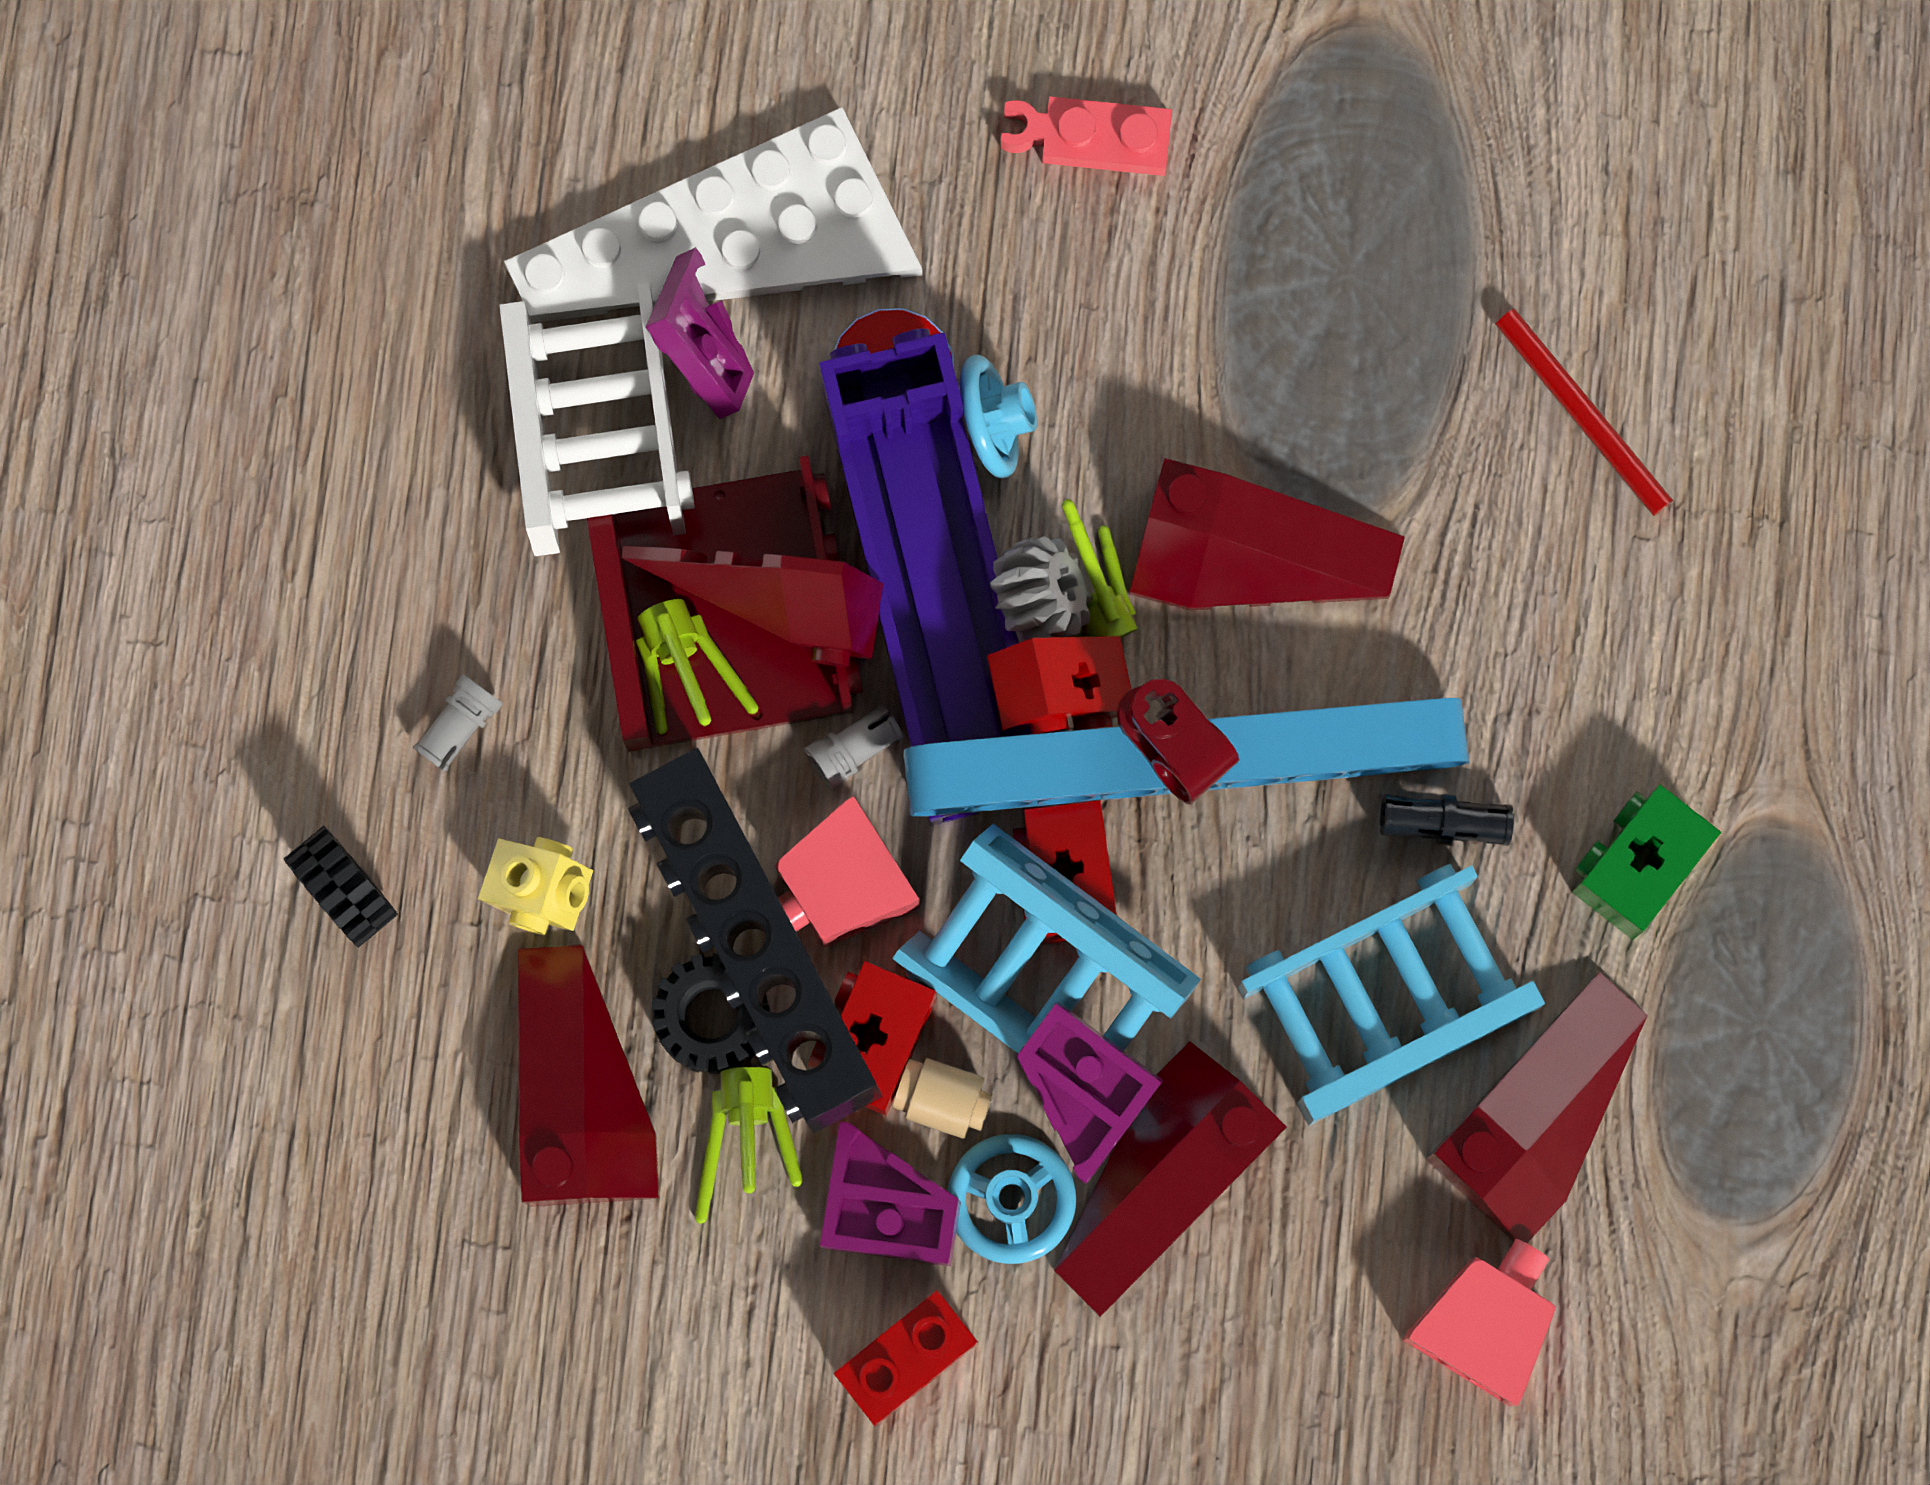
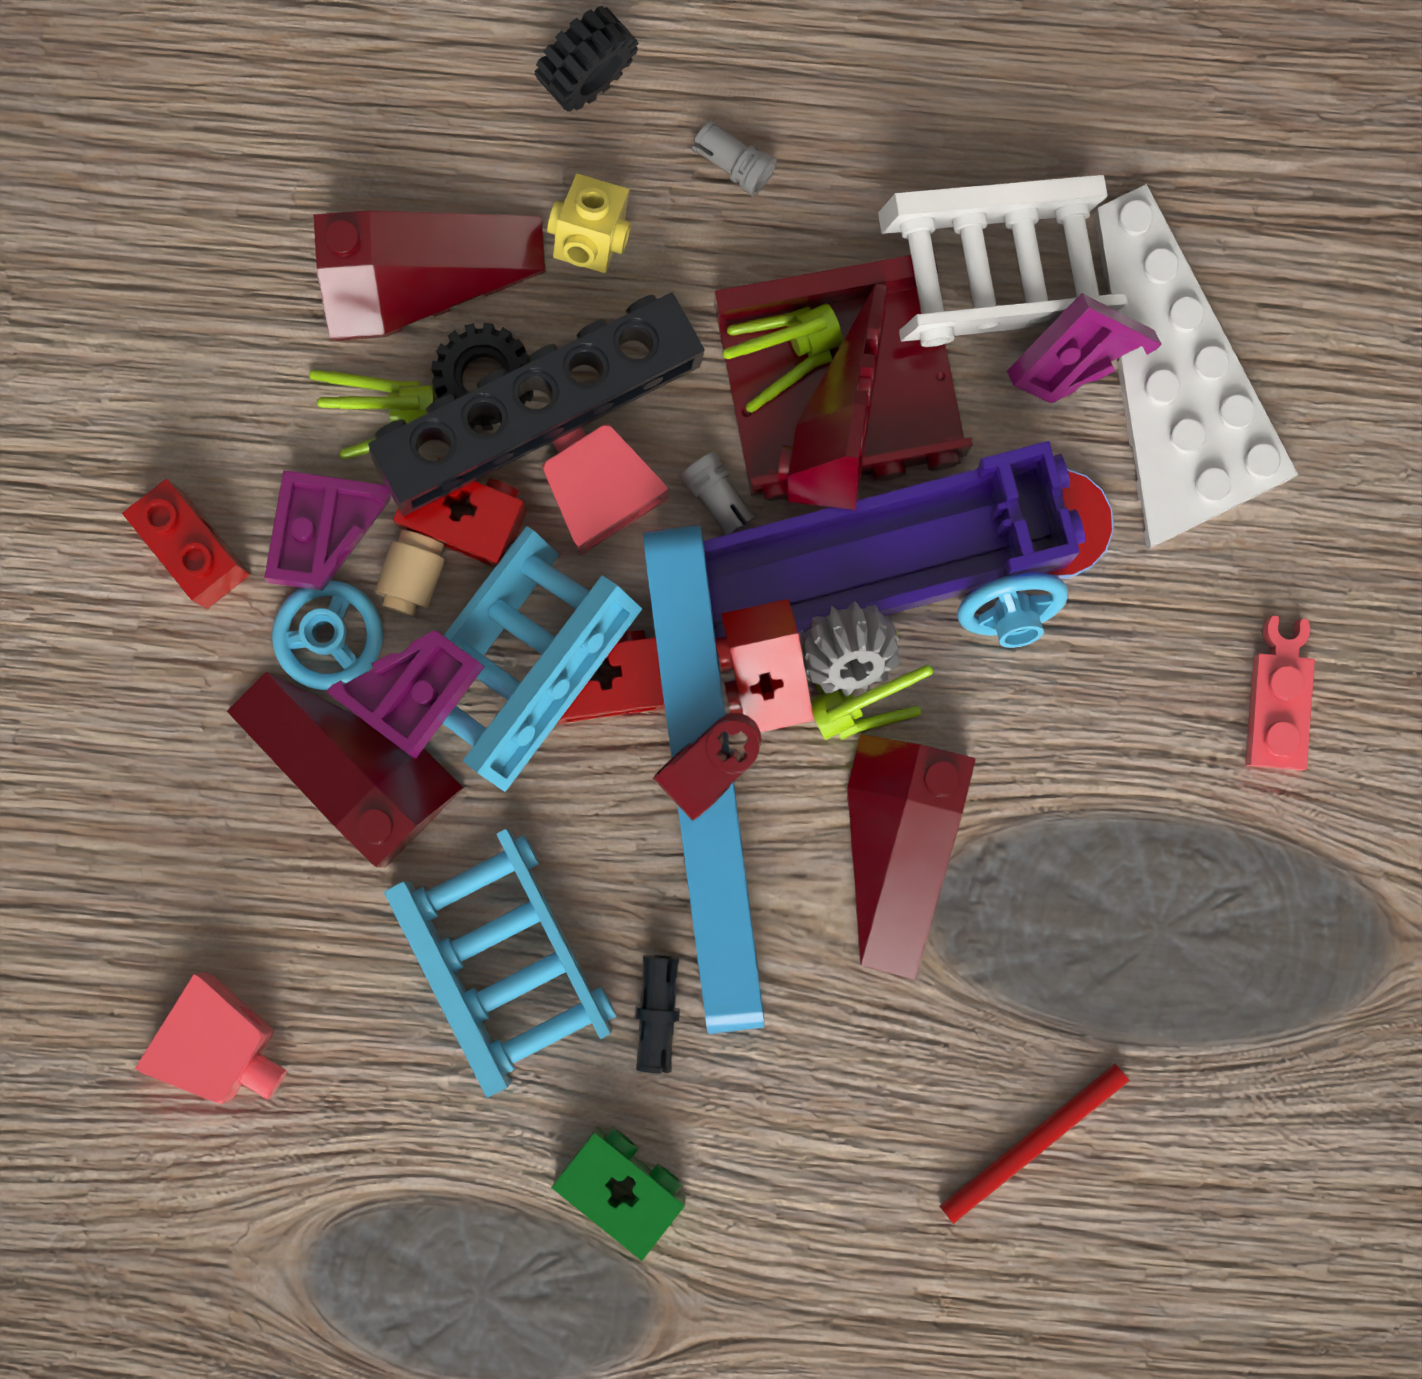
camera: 85 degrees right, 5 degrees up
dark red wedge [1425,972,1648,1243] -> none

